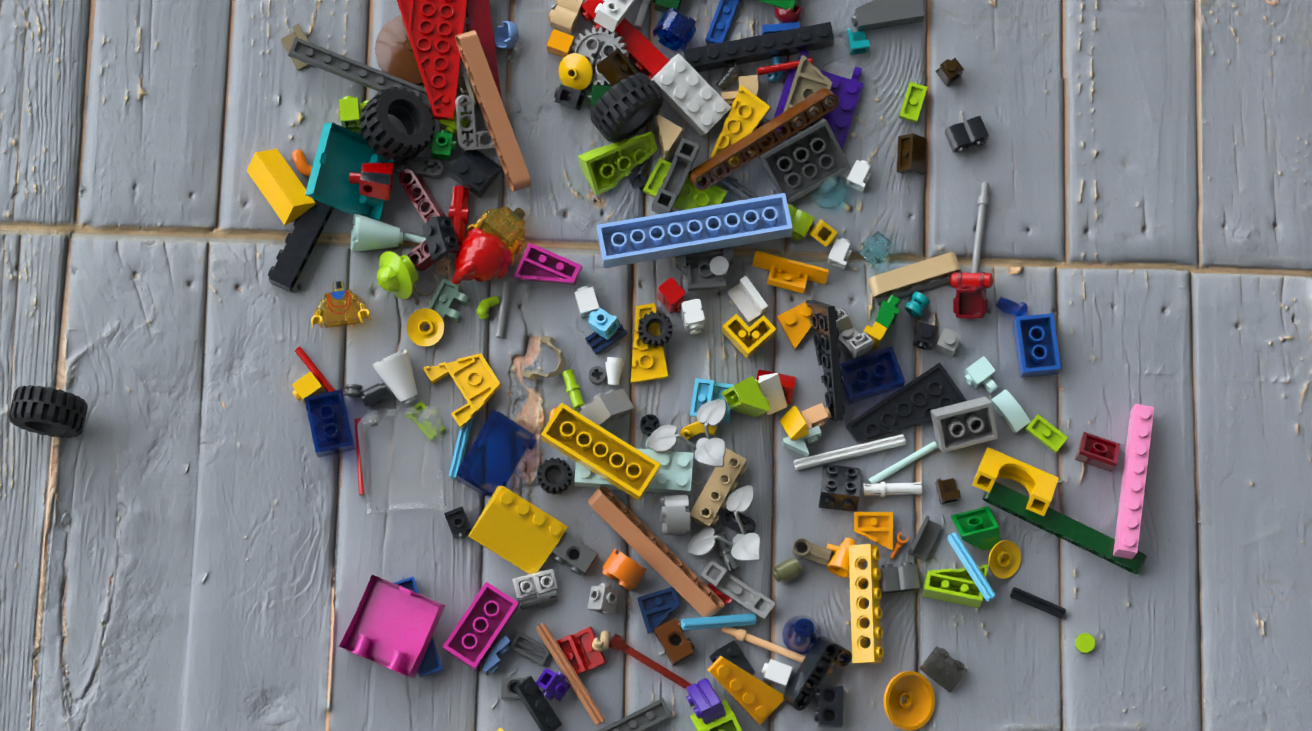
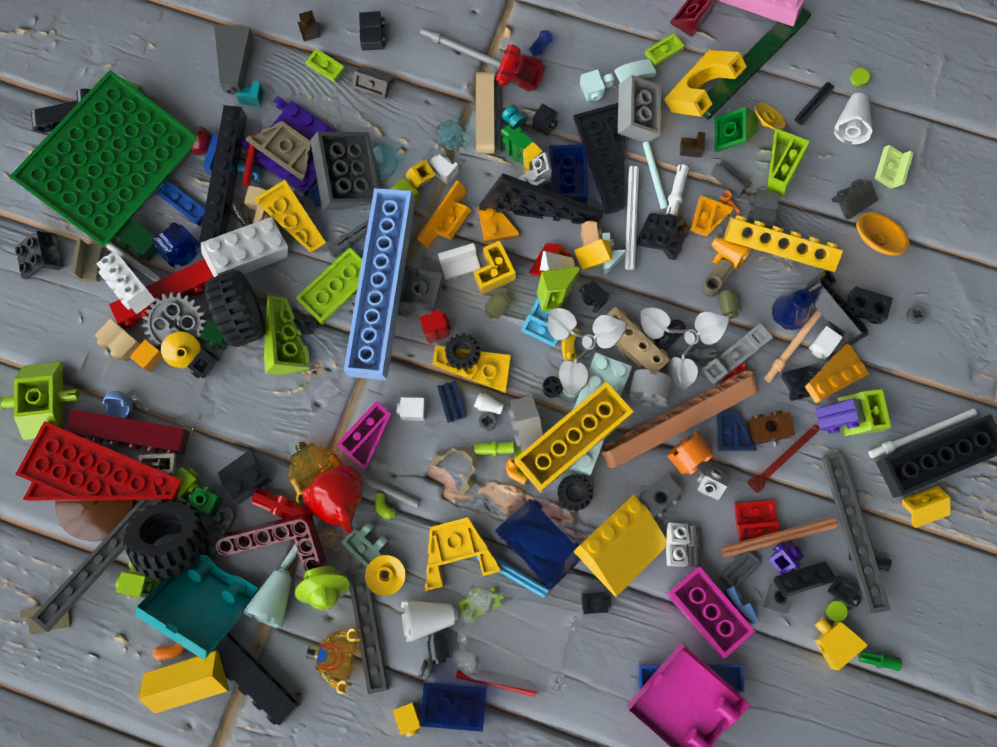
camera: 65 degrees left, 0 degrees up
red bar [295,346,335,395] -> none
red torso [349,163,394,200] -> none
black bracket [422,216,460,261] -> none
nougat beam [455,30,531,192] -> none
light grey beam [455,95,495,150] -> none
medium azure brick [588,308,620,340] -> none
tan arm [592,631,610,652] -> none
dark brown panel [596,48,638,86] -> none
dark grey arch [652,138,700,214] -> none
tan slope [656,115,683,161] -> none
white brick [681,299,705,335] -> none
medium azure axle [681,613,757,630] -> none
reddish brown beam [689,88,839,190] -> none
light grey tile [710,256,730,276] -> none
white brick [846,160,871,193] -> none
light grey brick [935,327,962,357] -> none
medium azure axle [947,532,996,601] -> none
blue brick [1012,313,1061,378] -> none
none -> dark grey tile [347,568,389,694]
none -> olive brick [484,291,512,319]
none -> black brick [579,280,609,314]
none -> white cone [834,93,873,144]
none -> yellowish green bracket [875,145,914,189]

